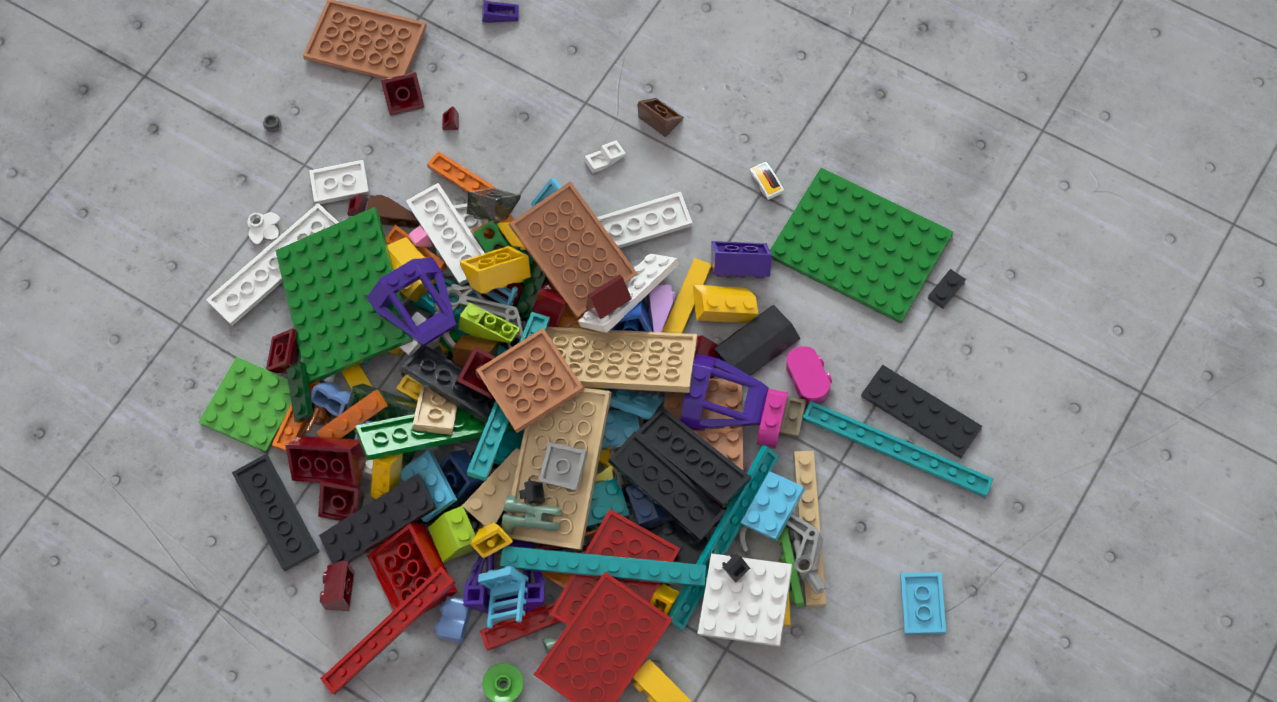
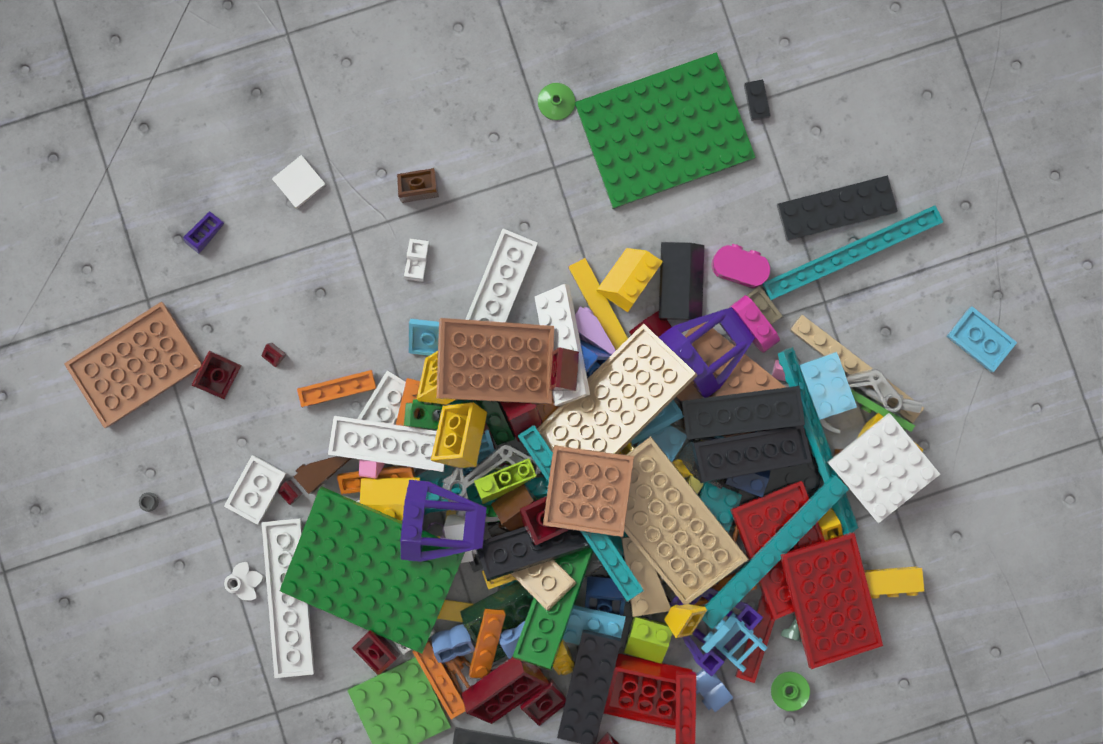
camera: 55 degrees left, 20 degrees up
dark green plate [286,362,313,423] -> none
clear smoke slope [467,188,521,223] -> none
sand green piece [502,495,562,533] -> none
black tile [519,480,545,504] -> none
light grey plate [538,442,588,491] -> none
dark purple slope [711,241,772,279] -> none
black tile [722,553,751,583] -> none
slope [750,162,784,200] -> none
none -> white tile [272,155,326,209]
none -> bright green dish [538,83,575,120]

